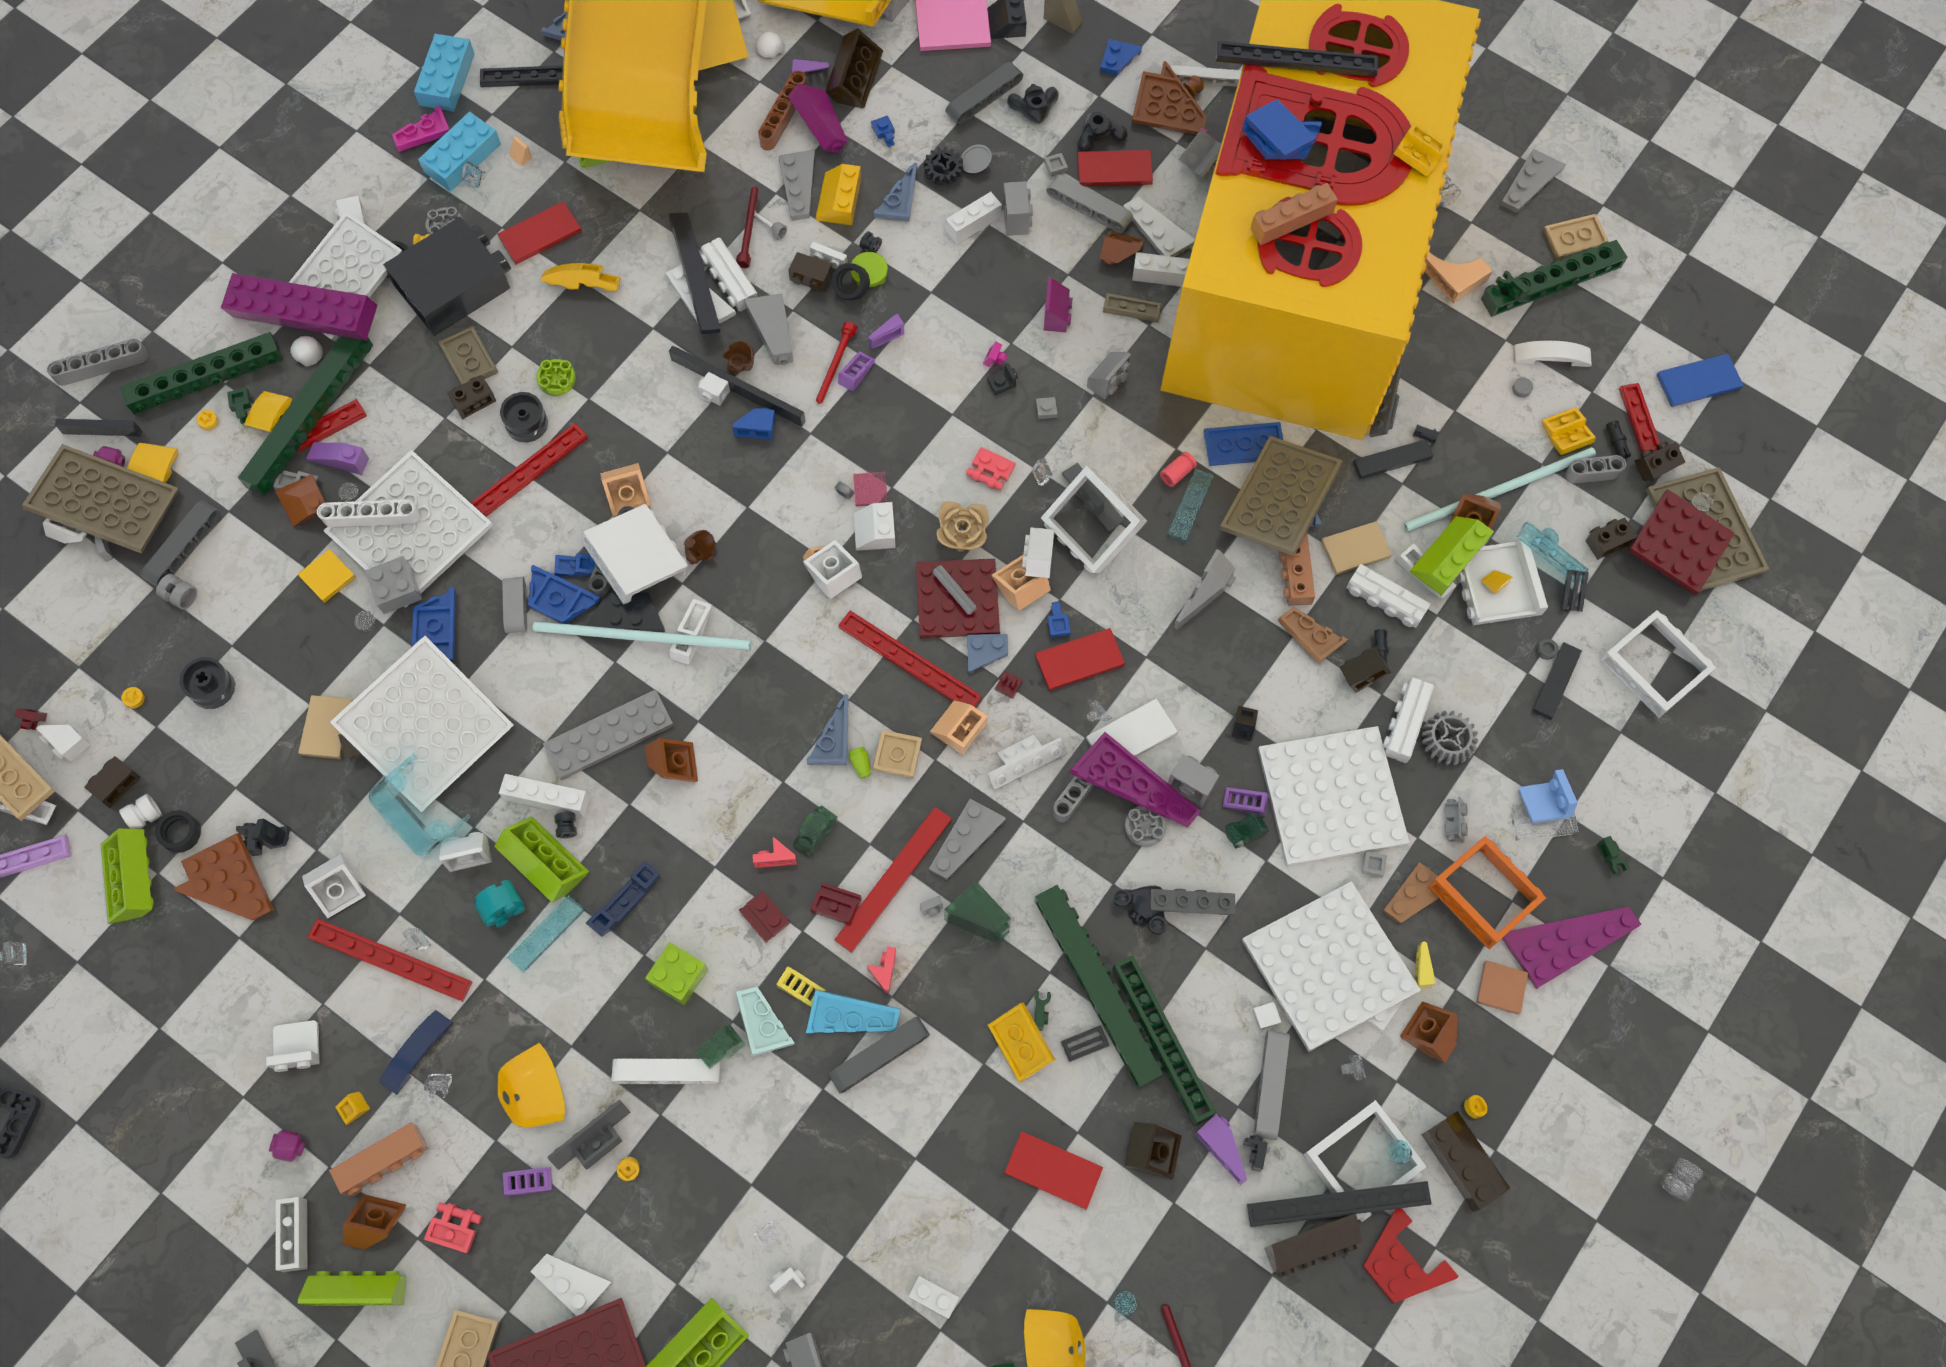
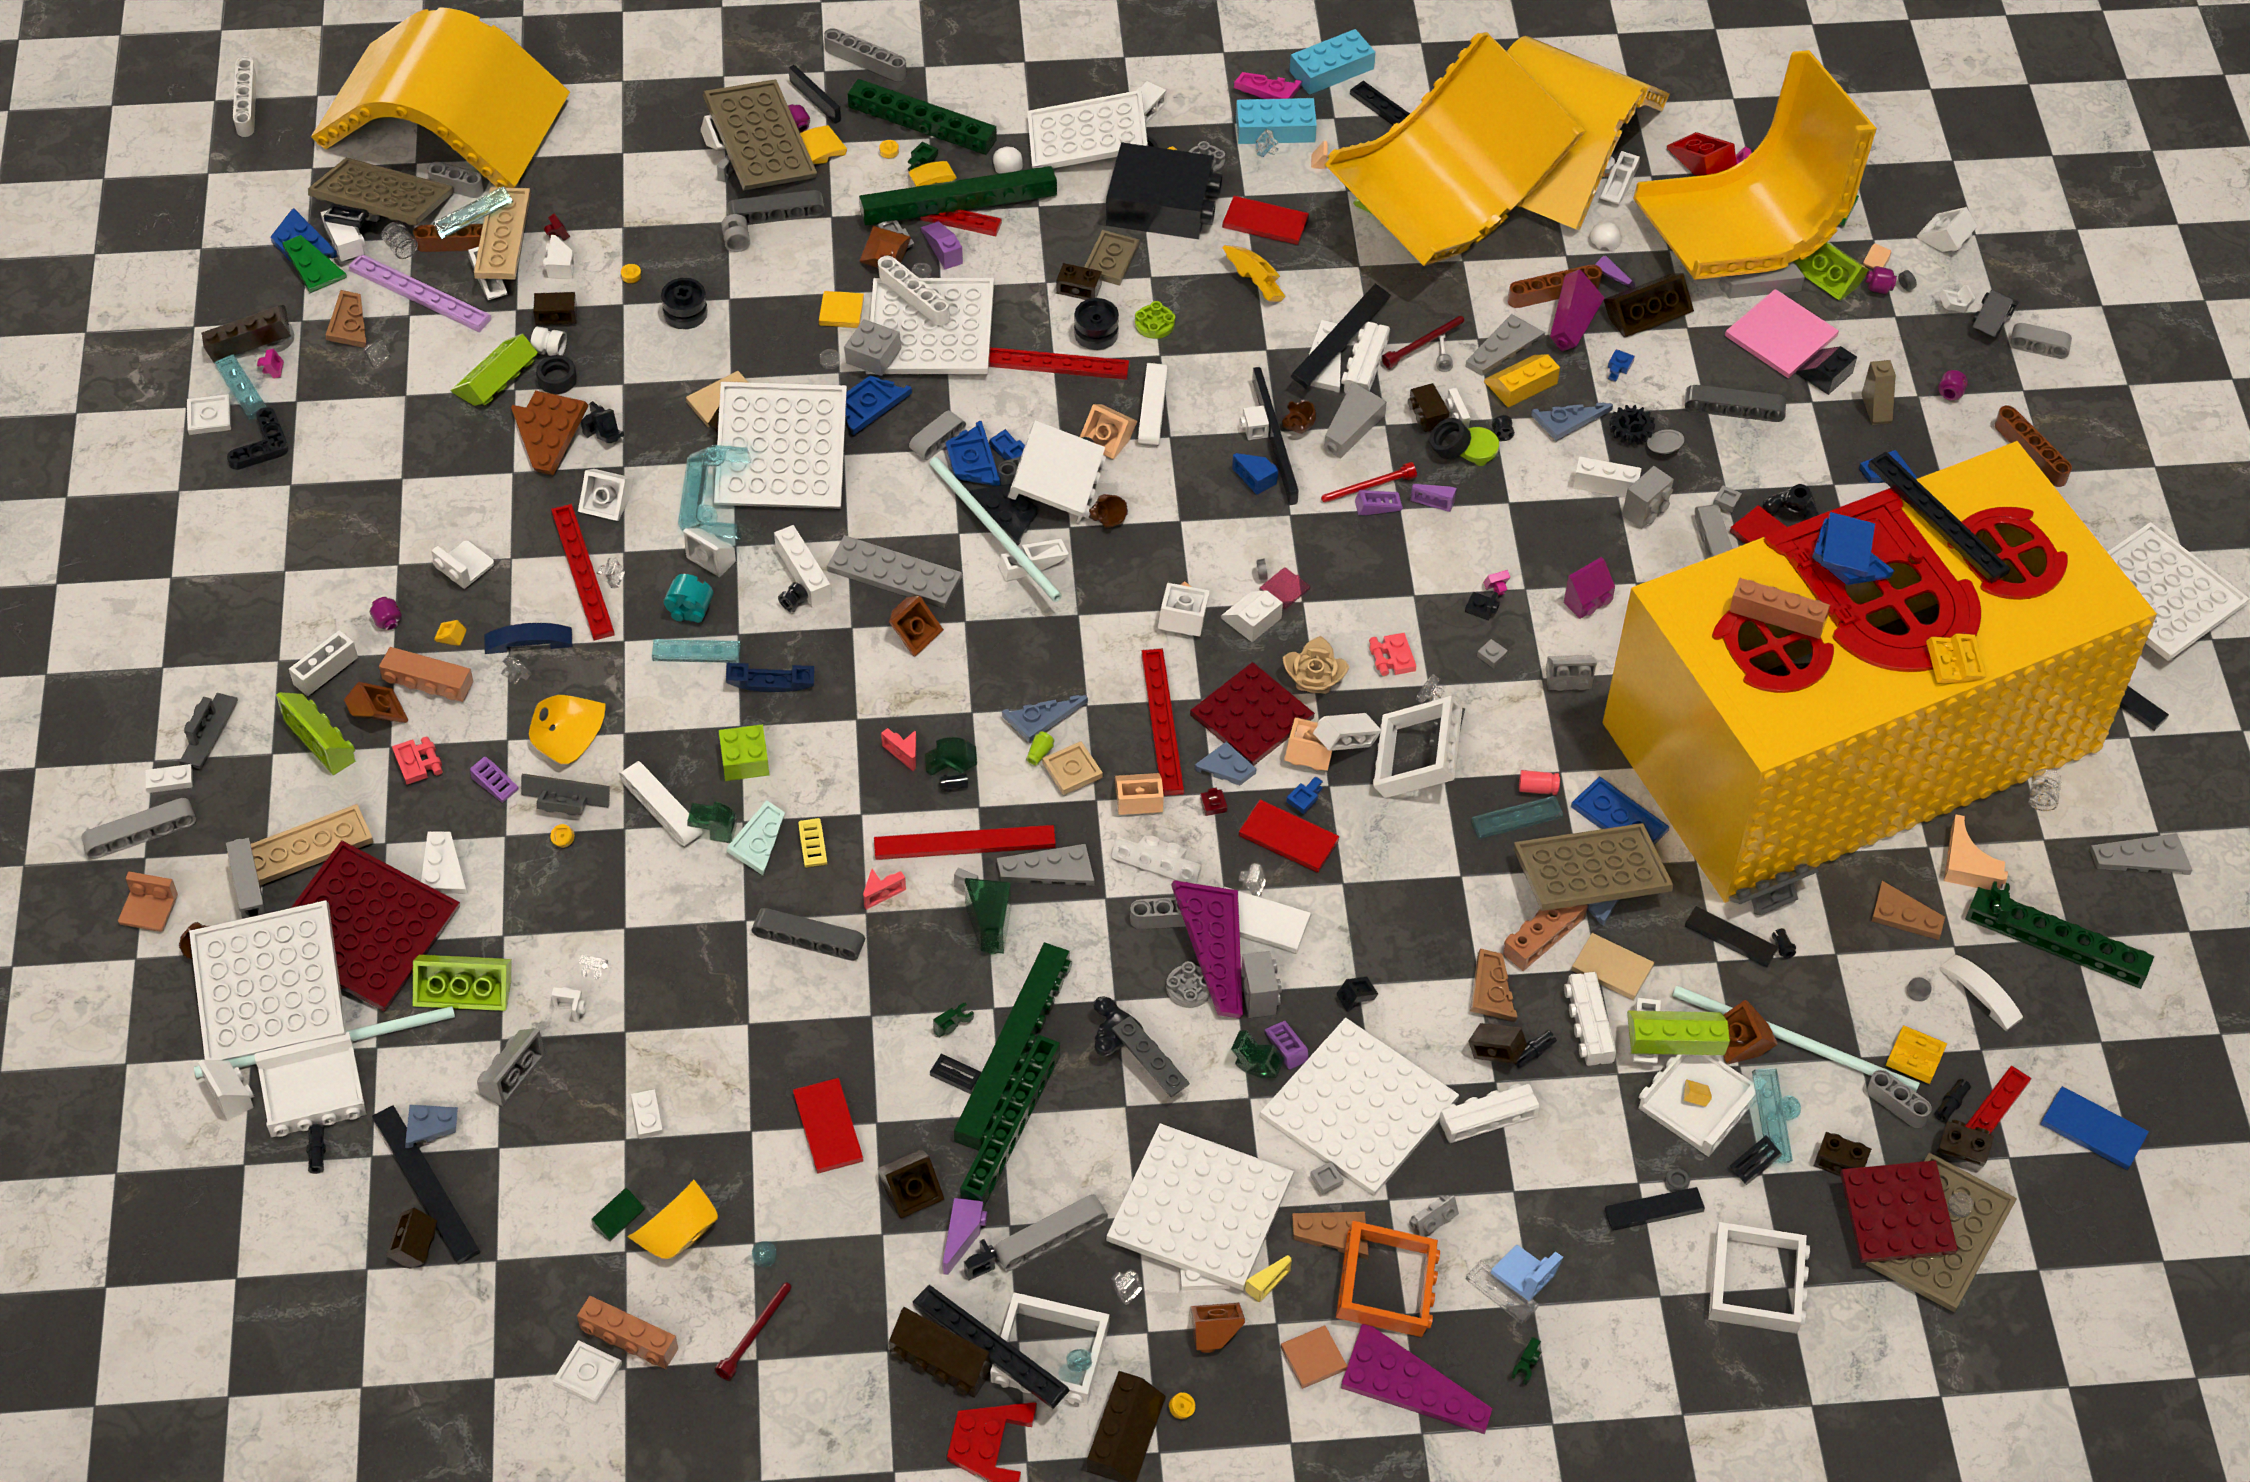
camera: 50 degrees right, 15 degrees down
magenta brick [221,273,378,341] -> none
lime slope [494,817,589,902] -> none
dark red plate [739,890,790,943] -> none
medium azure wing [806,990,901,1033] -> none
dark red plate [810,882,862,925] -> none
light grey axle [933,565,976,614] -> none
yellow tile [988,1002,1056,1083] -> none
black head [1007,84,1059,124] -> none
light grey wedge [1174,549,1236,630] -> none
white tile [1253,1002,1281,1030] -> none
light grey gear [1421,710,1478,765] -> none
tan tile [1543,214,1609,260] -> none
none -> black pin [939,773,968,792]
none -> white beam [1138,363,1168,445]
none -> medium nougat wing [1872,881,1945,940]

